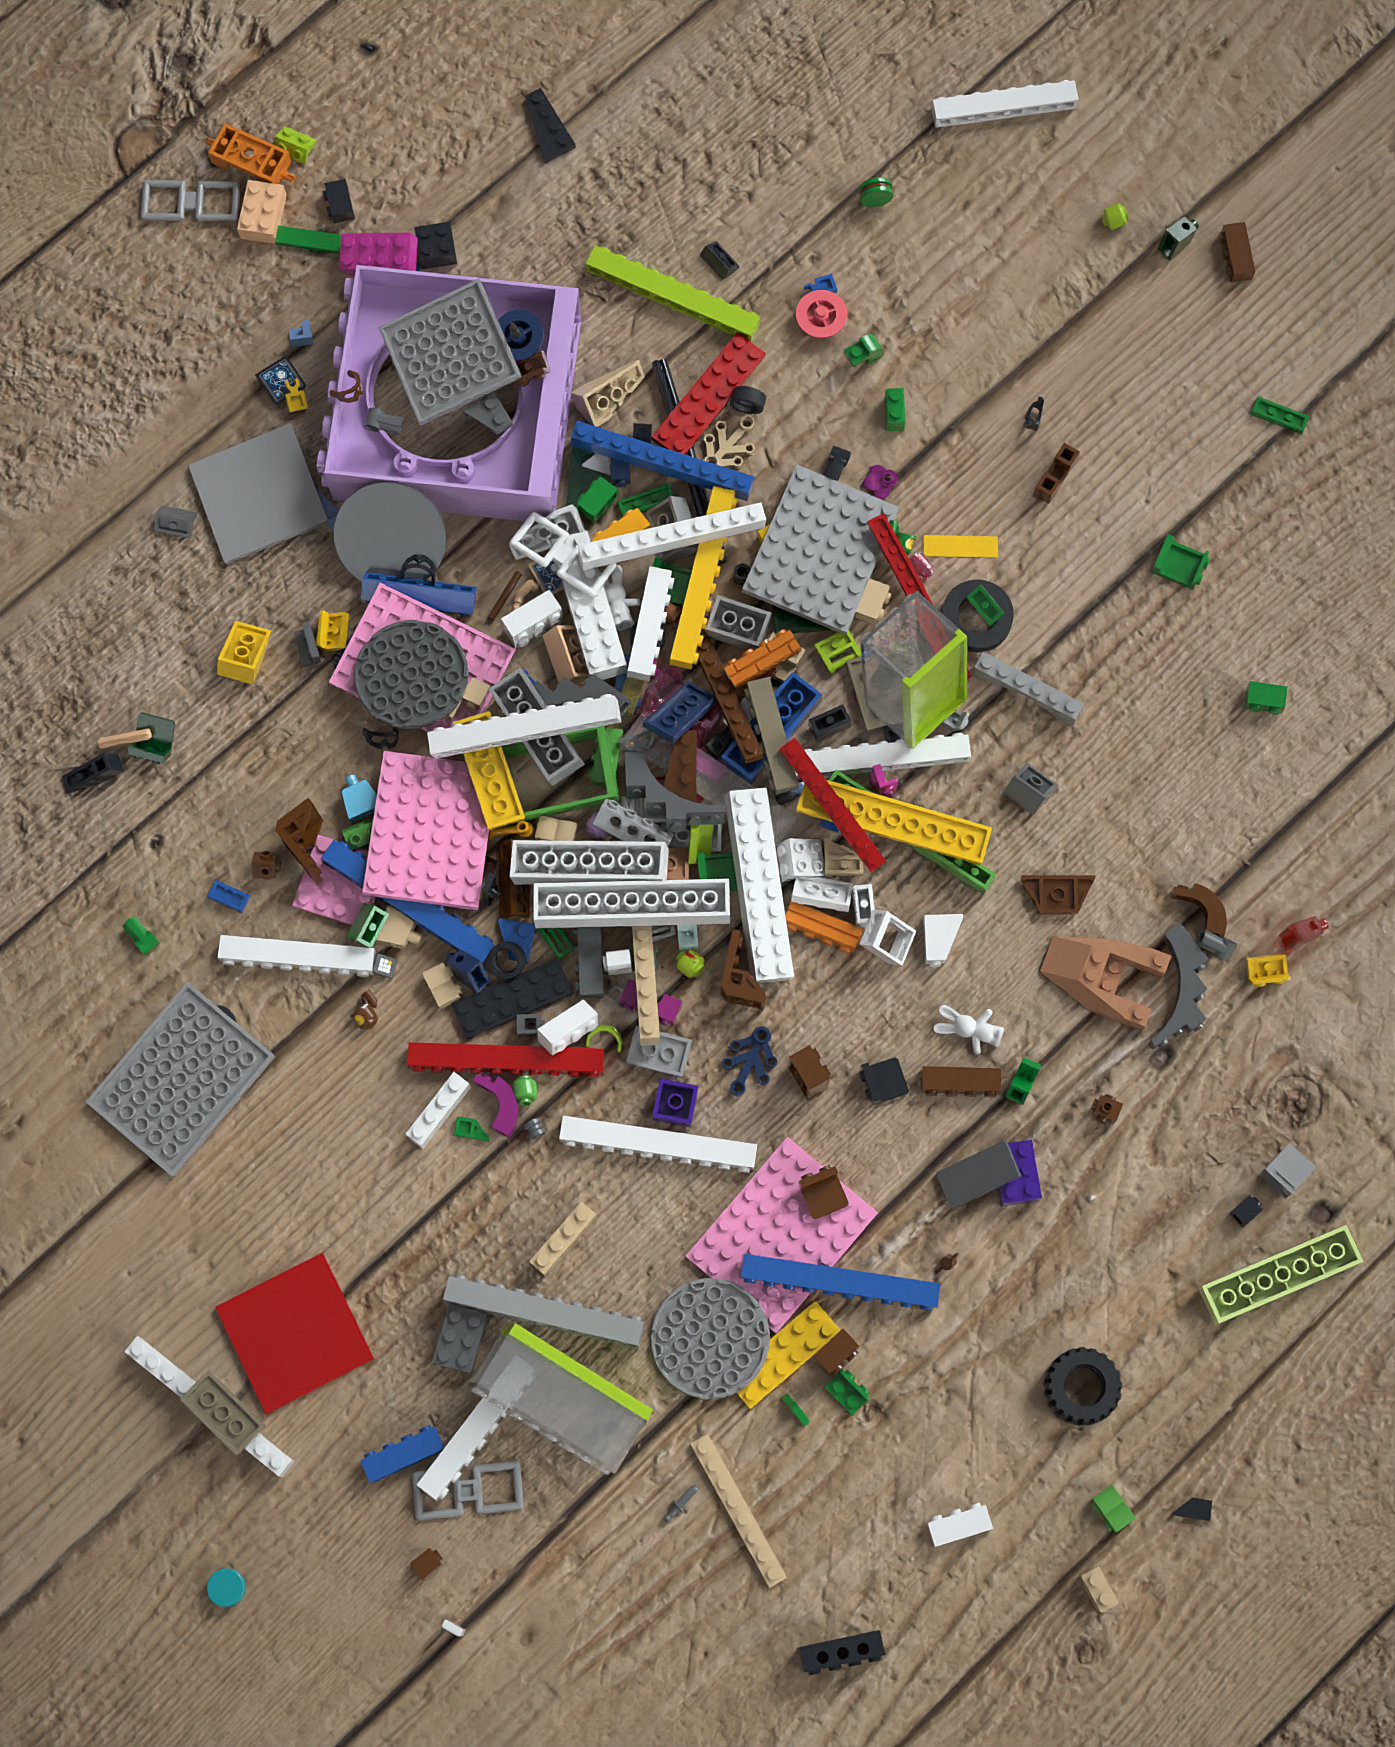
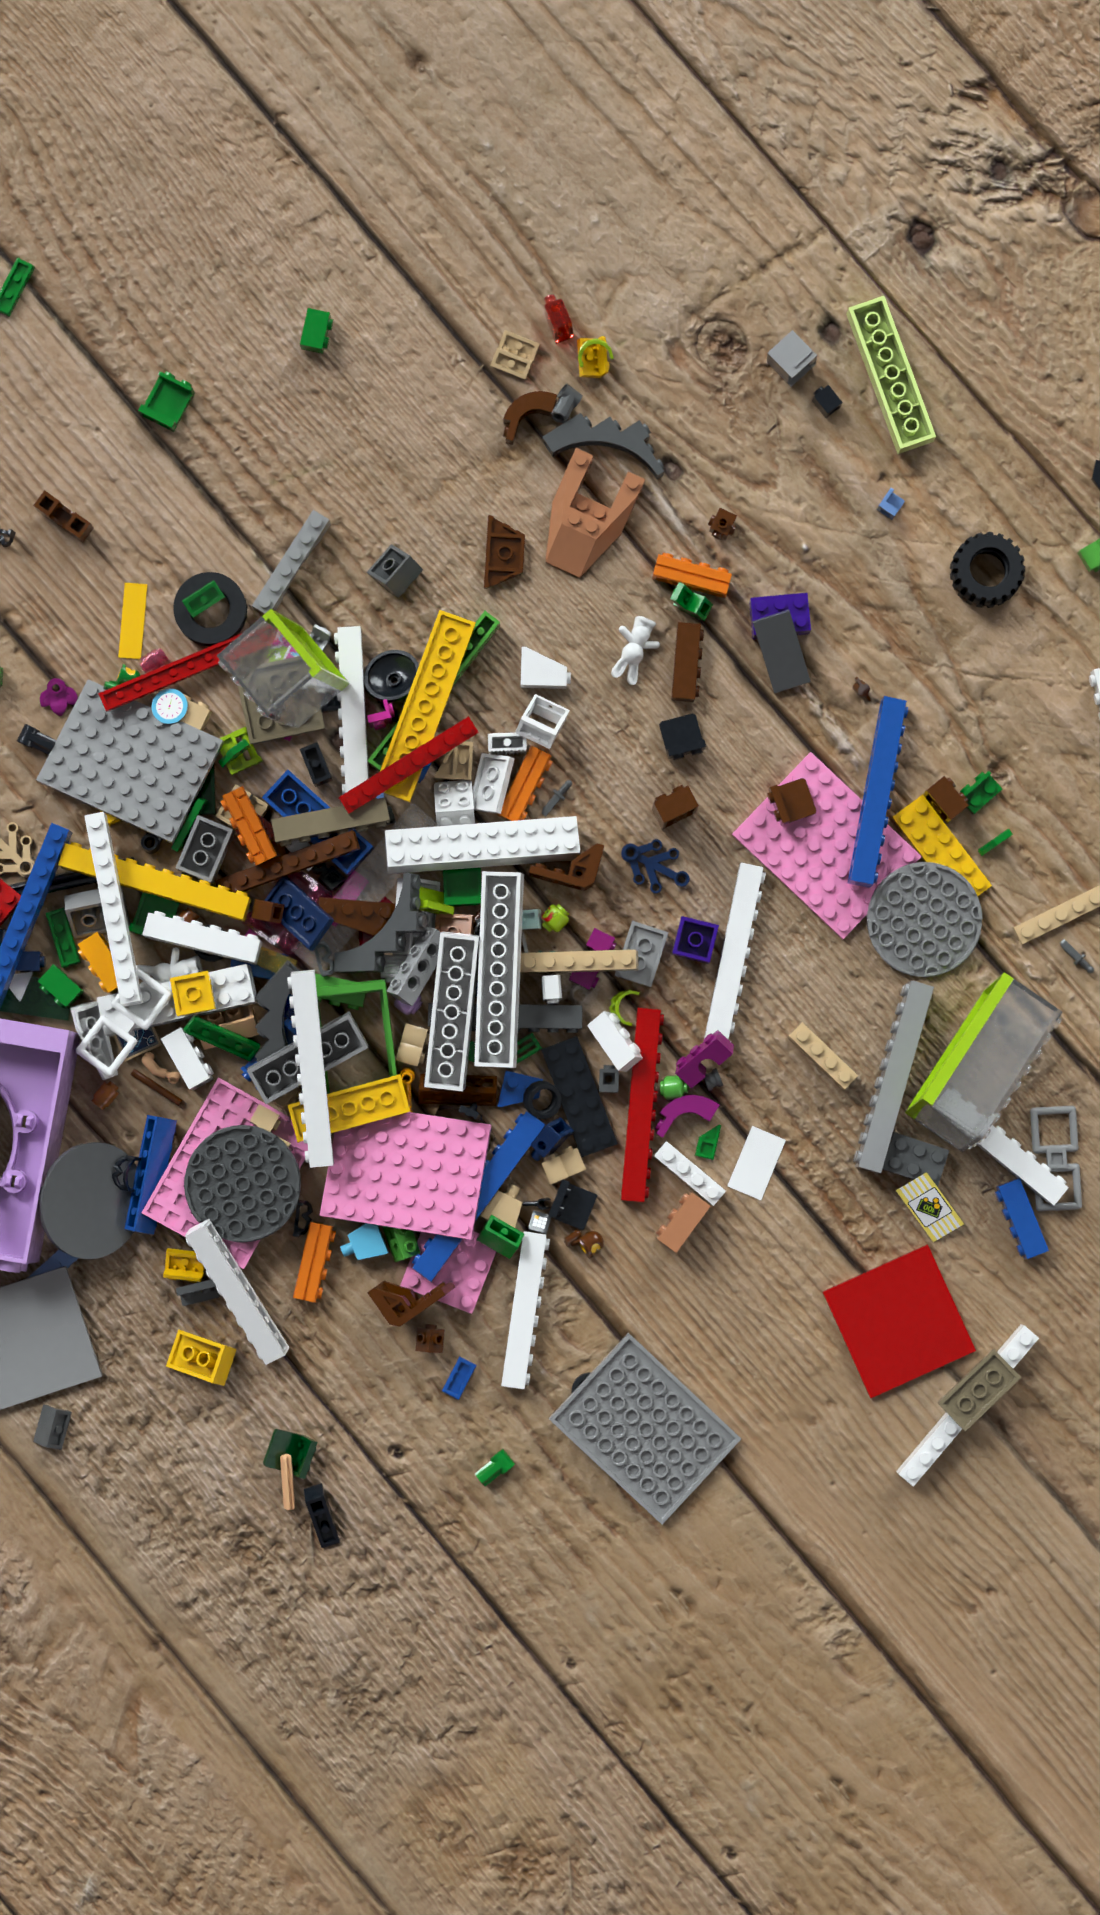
camera: 90 degrees left, 10 degrees up
none -> dark orange brick [91,1081,120,1110]
none -> sticker [152,689,188,724]
none -> yellow plate [170,971,216,1017]
none -> green tile [172,798,208,852]
none -> green tile [184,1015,260,1061]
none -> white brick [185,1219,289,1365]
none -> green tile [219,739,251,768]
none -> reddish brown brick [251,899,285,923]
none -> orange brick [293,1221,336,1303]
none -> black dish [364,650,419,702]
none -> tan slope [490,330,540,380]
none -> black hand [523,1197,551,1210]
none -> dark grey piece [542,780,572,817]
none -> black bracket [548,1179,597,1230]
none -> lime helmet [578,338,614,368]
none -> orange brick [652,553,732,598]
none -> nougat brick [656,1192,711,1253]
none -> magenta arch [675,1030,734,1089]
none -> white sticker [728,1126,786,1200]
none -> medium blue panel [877,488,905,520]
none -> sticker [896,1172,964,1242]

